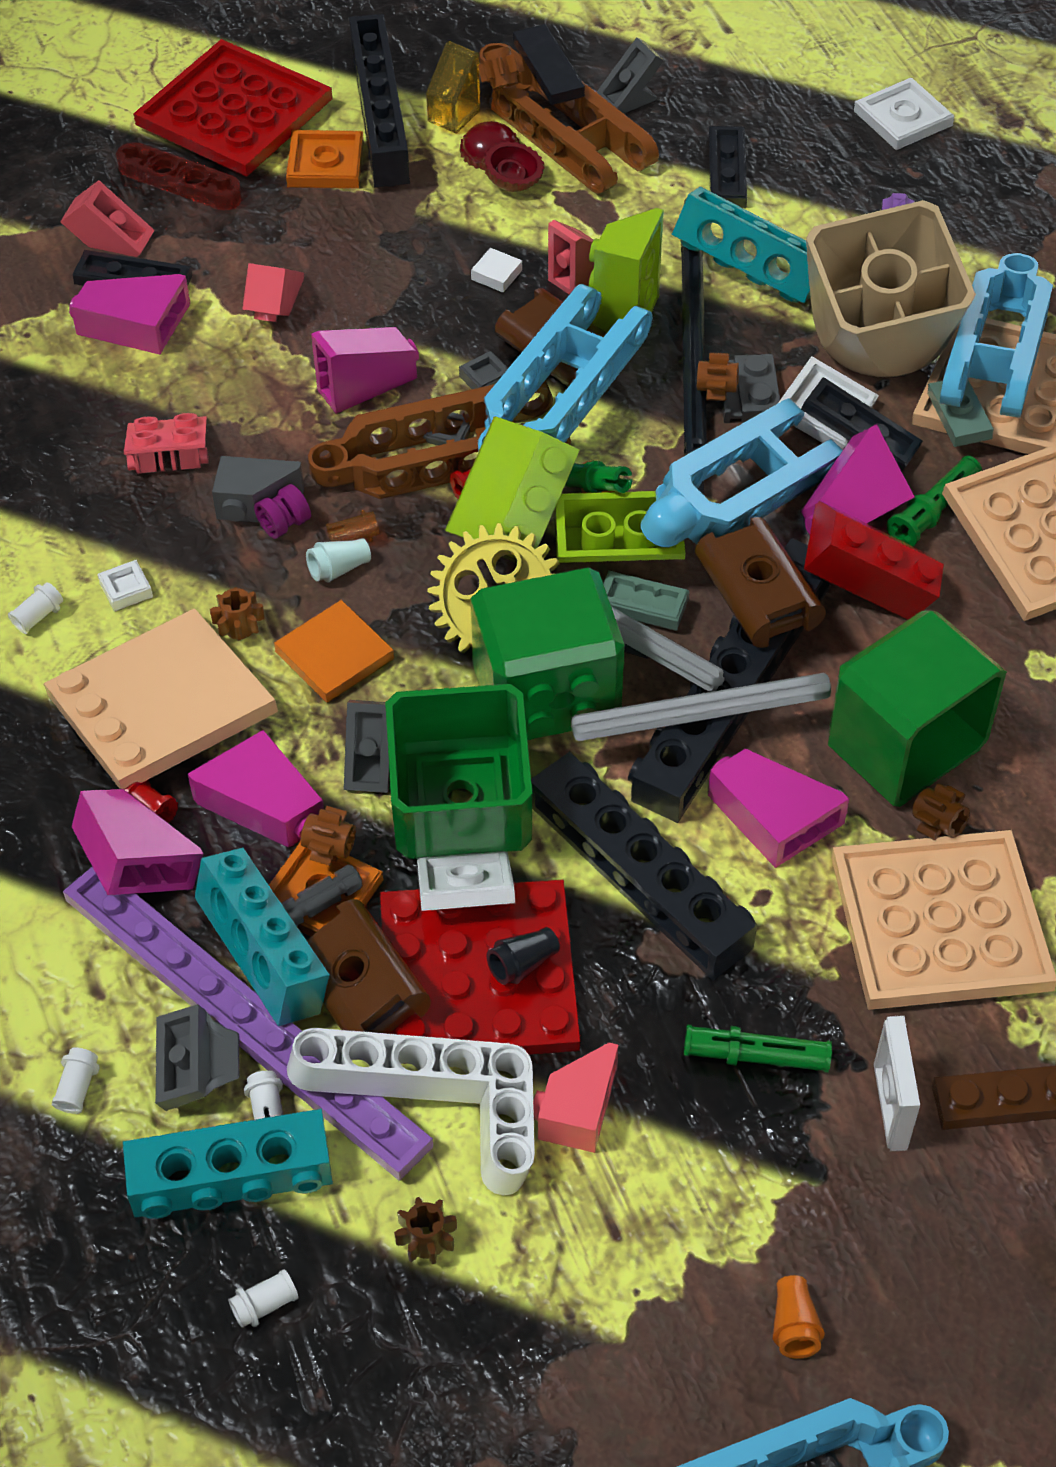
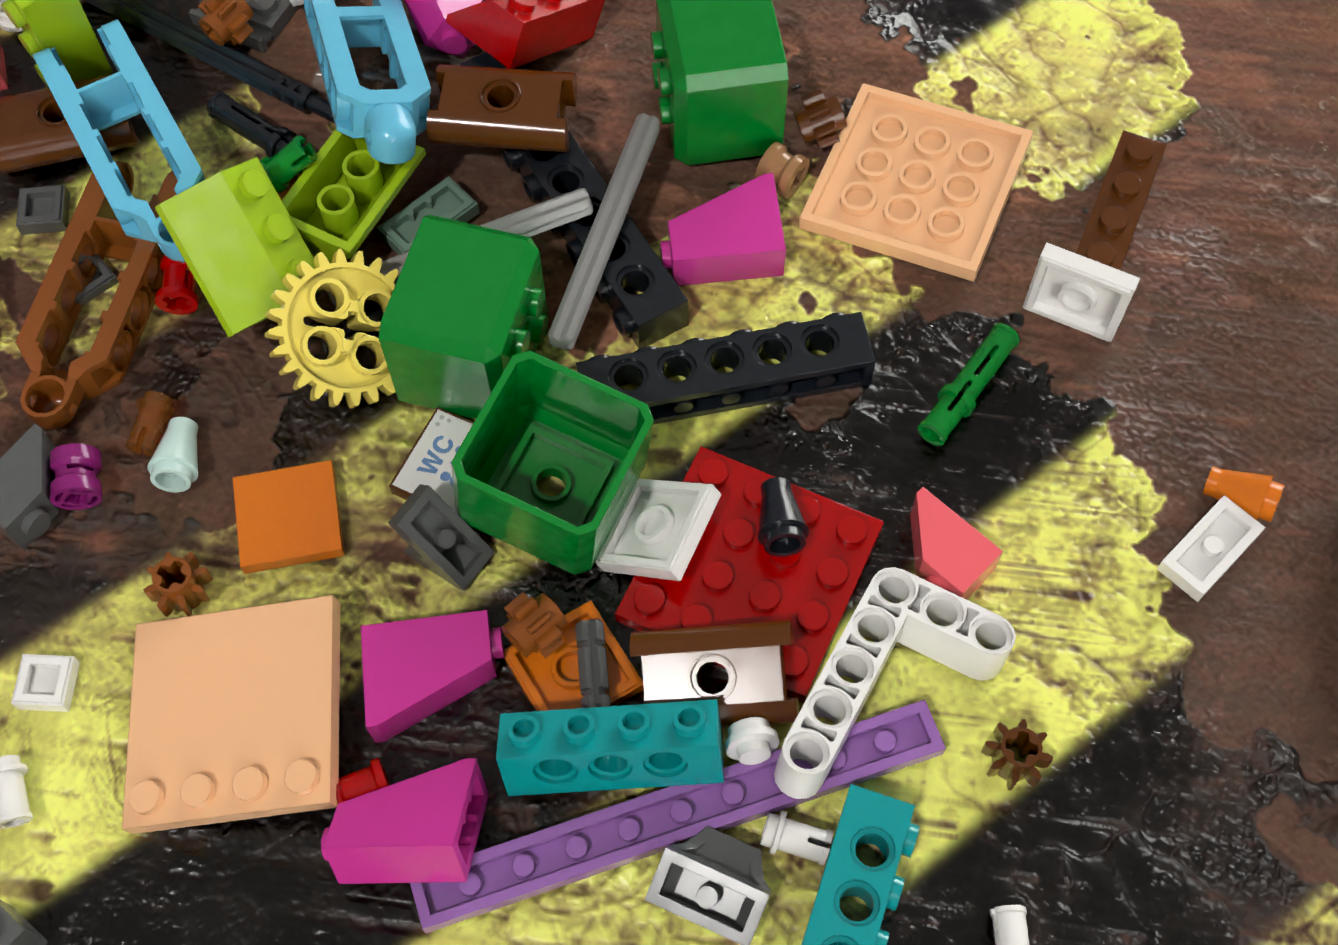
camera: 60 degrees left, 10 degrees up
none -> black pin [207,92,318,174]
none -> white plate [725,717,780,765]
none -> medium nougat wheel [755,142,810,199]
none -> white plate [1157,495,1266,602]

